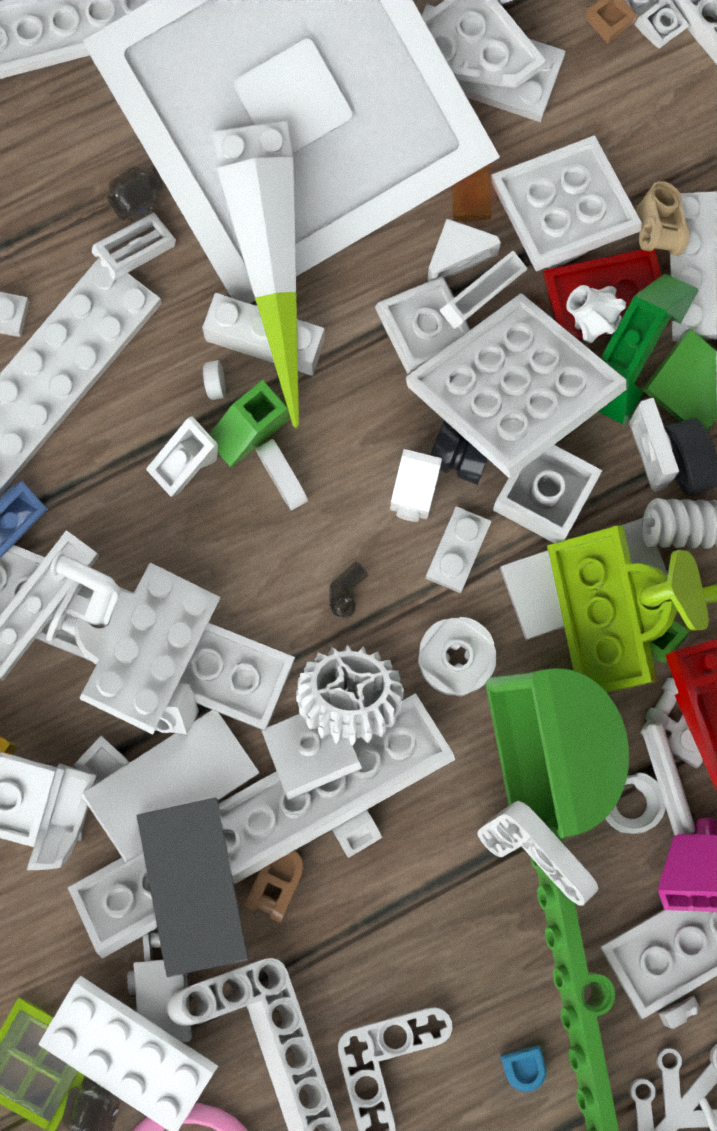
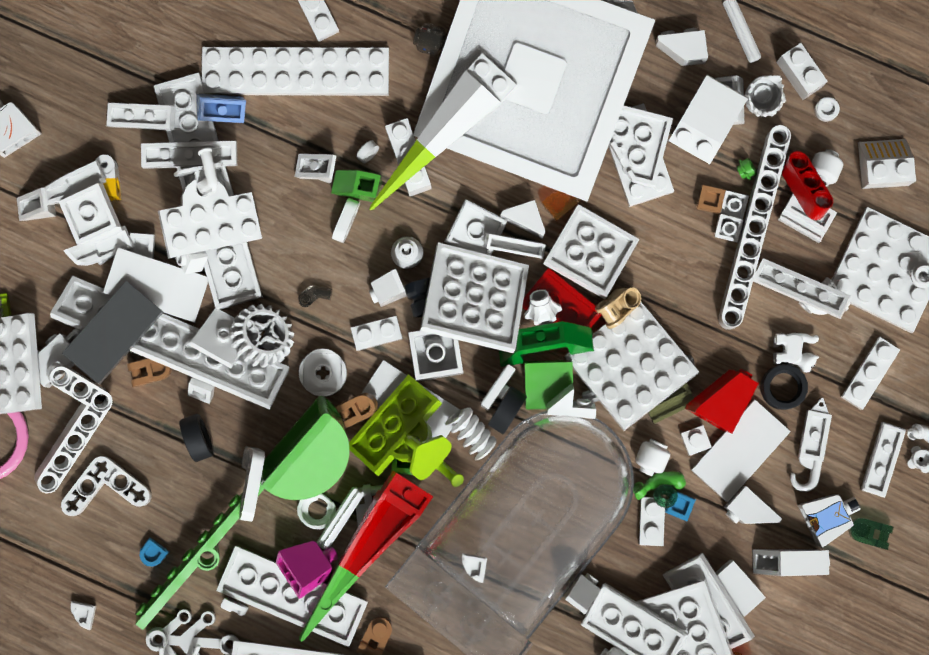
camera: 55 degrees right, 5 degrees up
white tile [92,212,176,280] -> none
none -> black tyre [179,414,214,462]
none -> medium nougat plate [335,393,378,428]
none -> white cone [391,237,423,269]

